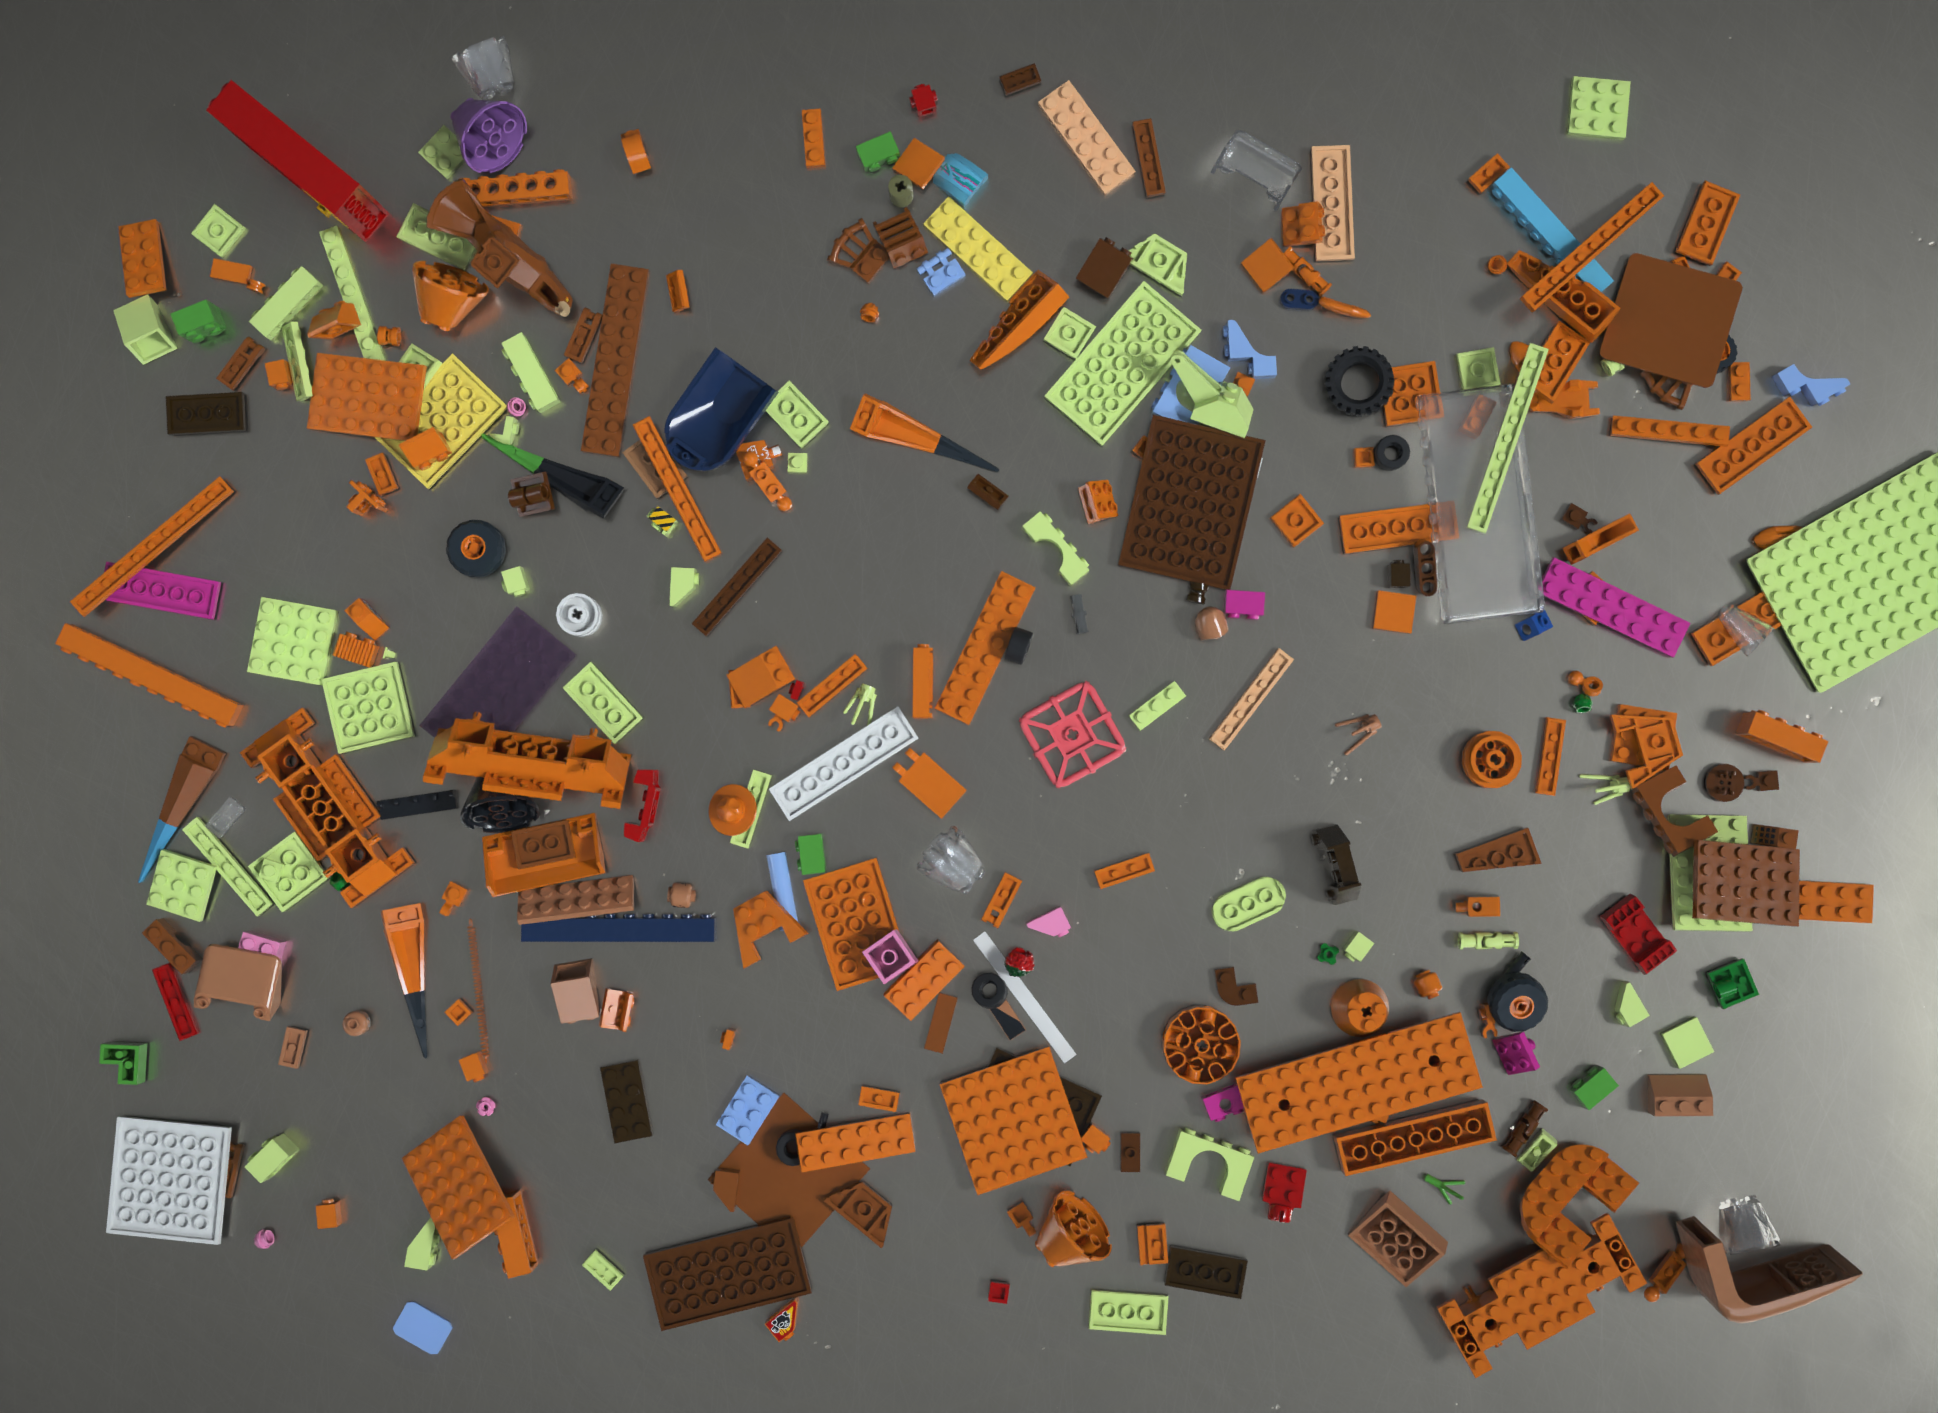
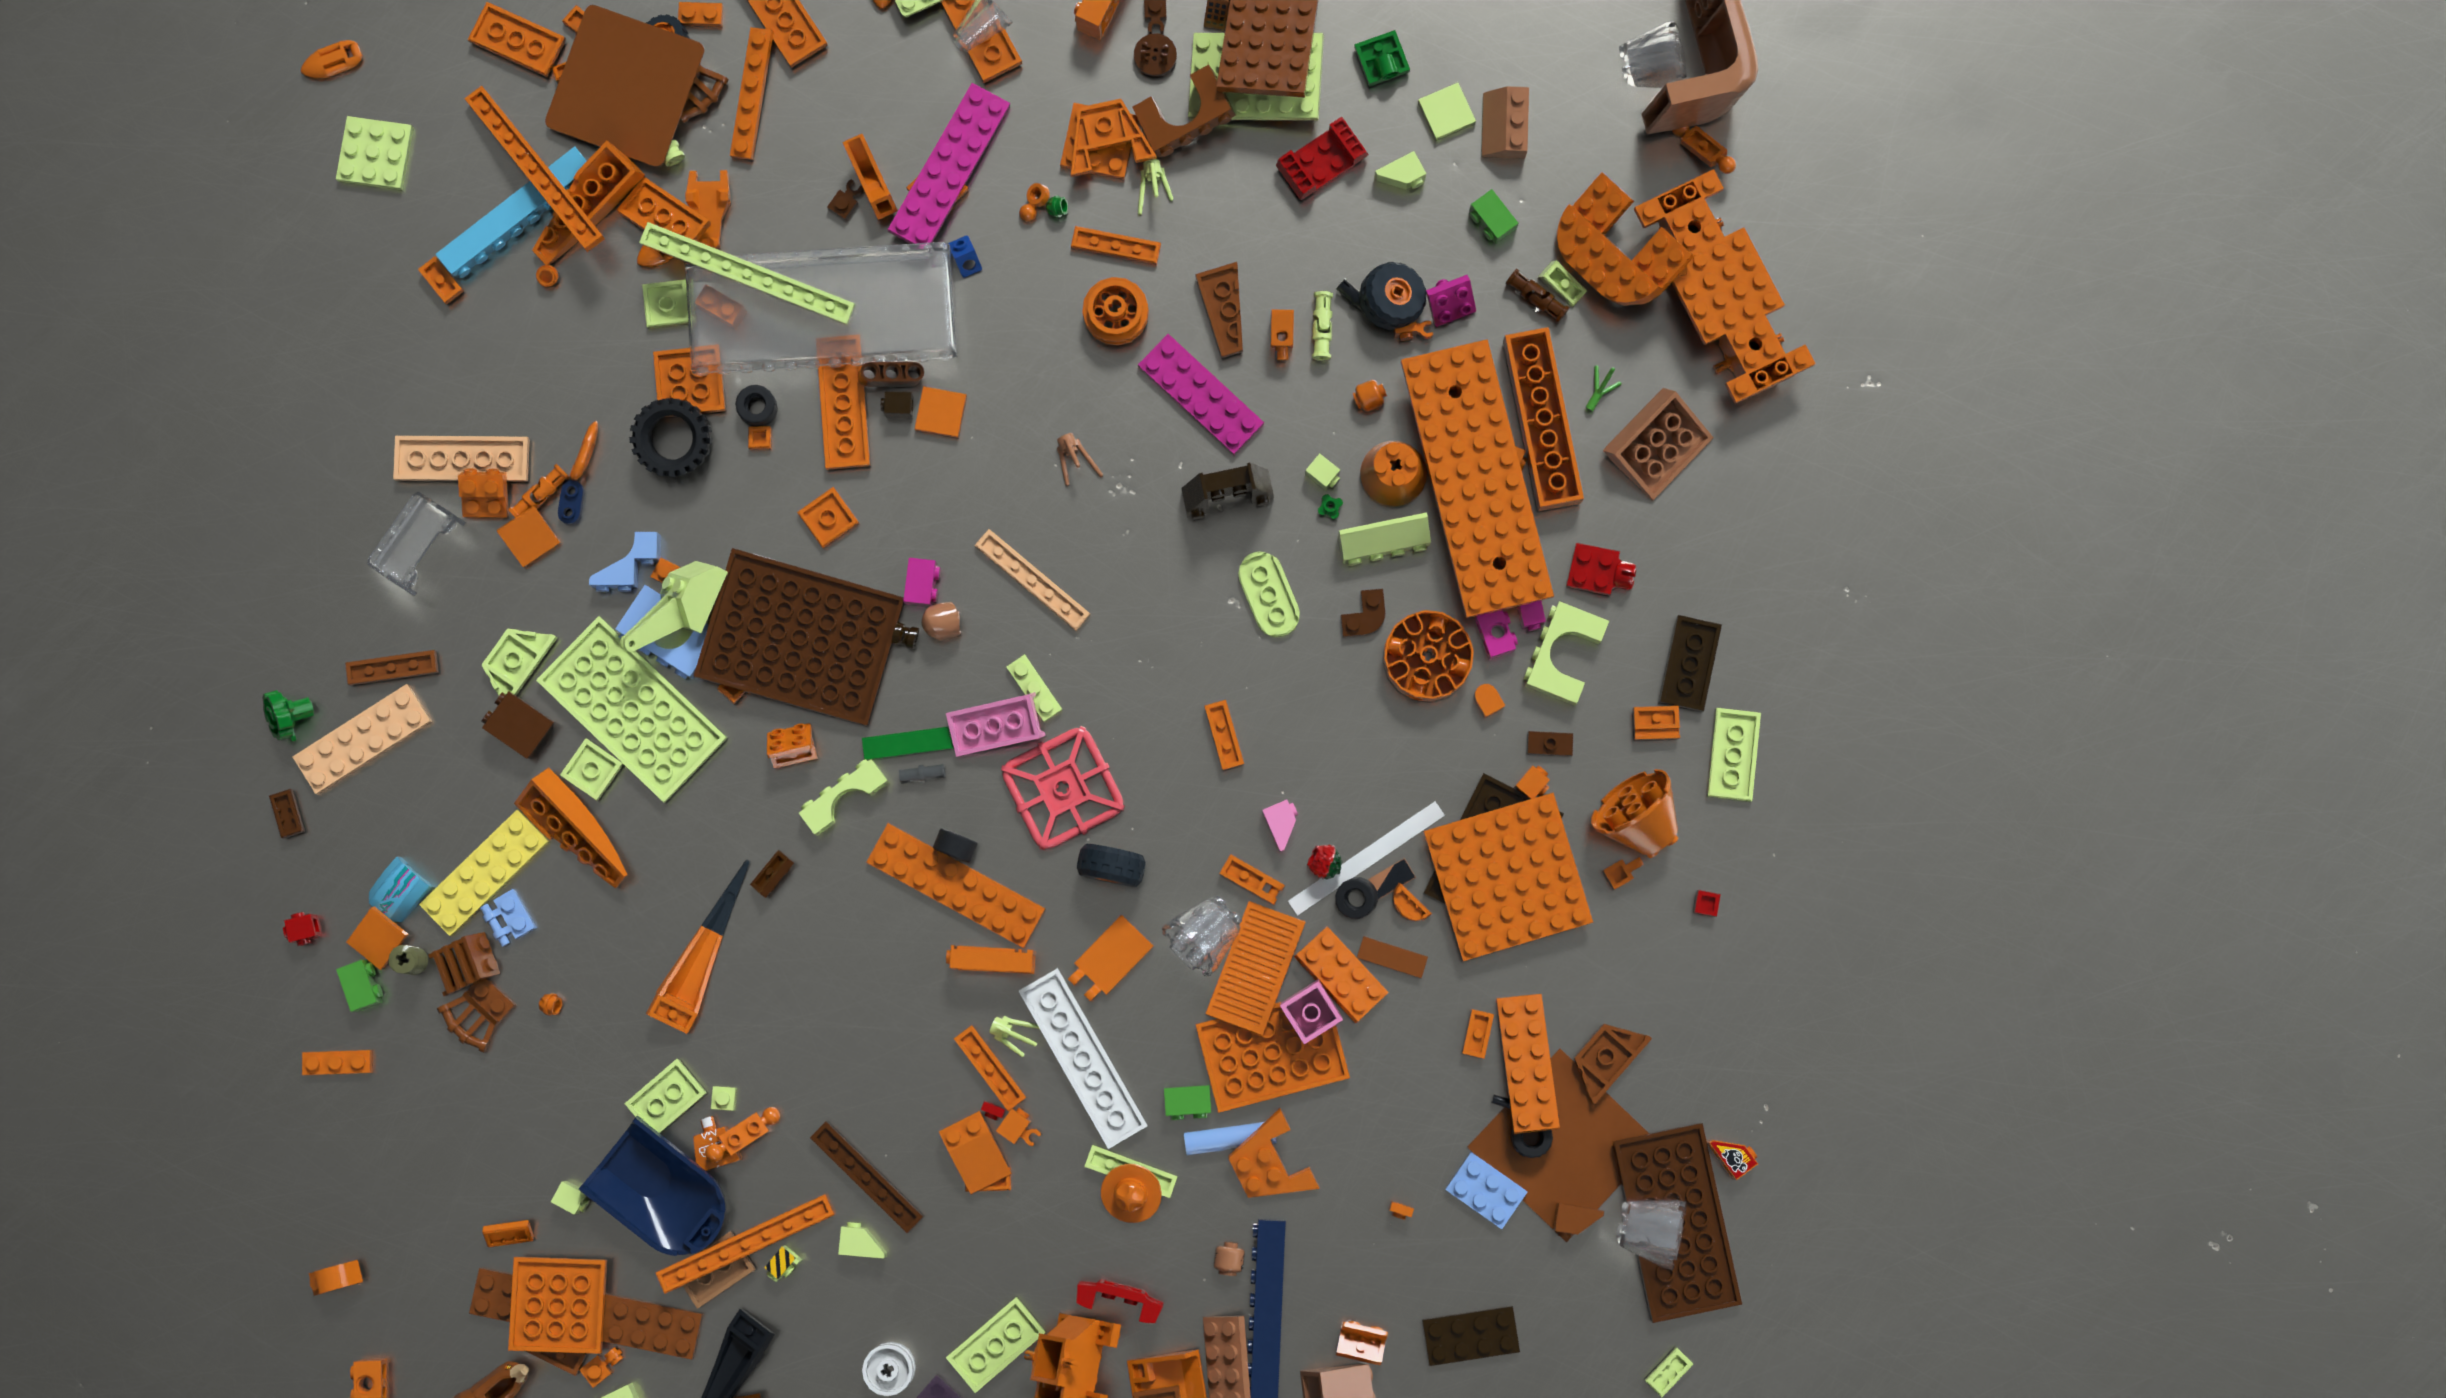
camera: 90 degrees left, 5 degrees down
none -> green piece [262,690,314,742]
none -> orange piece [301,40,363,78]
none -> orange plate [508,1257,607,1354]
none -> yellowish green brick [551,1181,590,1215]
none -> green tile [862,726,954,760]
none -> bright pink plate [946,692,1046,757]
none -> black wheel [1076,843,1146,887]
none -> dark pink plate [1138,334,1264,455]
none -> orange window [1205,901,1306,1036]
none -> yellowish green slope [1338,512,1431,566]
none -> orange plate [1393,883,1432,921]
none -> orange piece [1474,684,1505,718]
none -> dark pink brick [1517,600,1546,631]
none -> clear cone [1616,1199,1687,1270]

